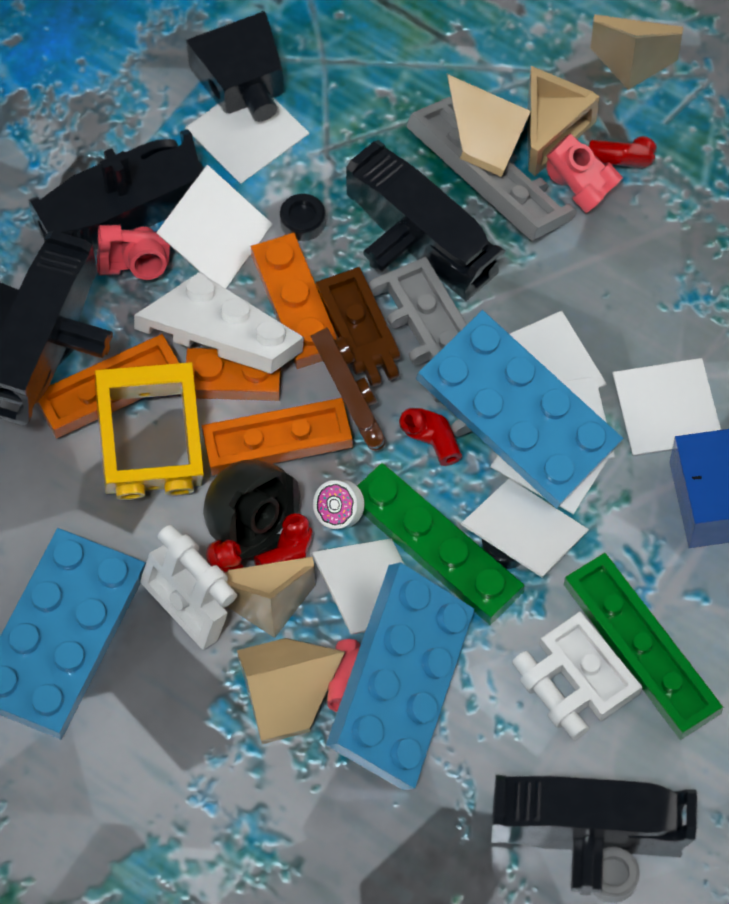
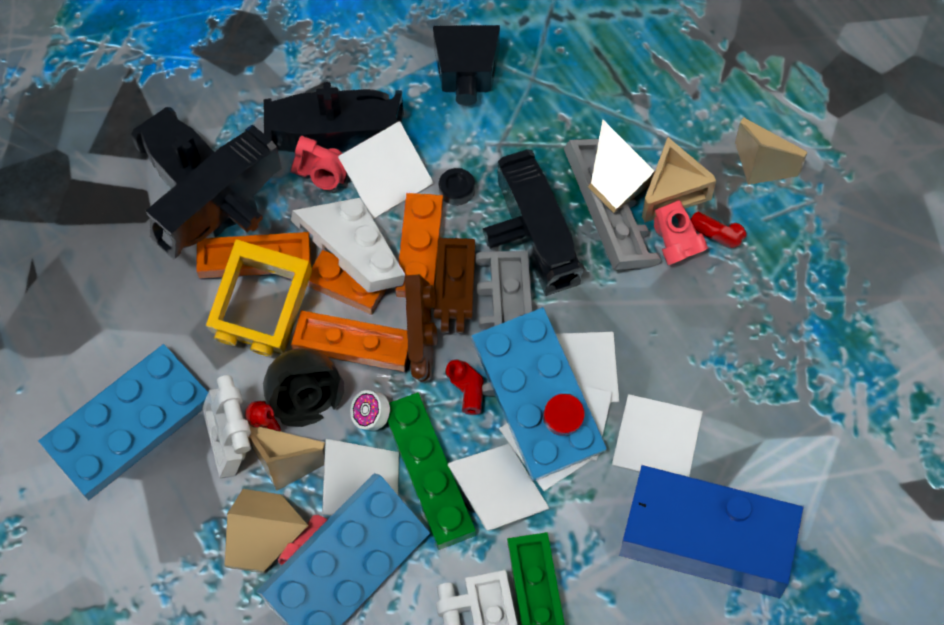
camera: 25 degrees right, 0 degrees up
white piece [185,97,310,184] -> none
red arm [254,513,312,566] -> none
none -> red tile [543,394,585,436]

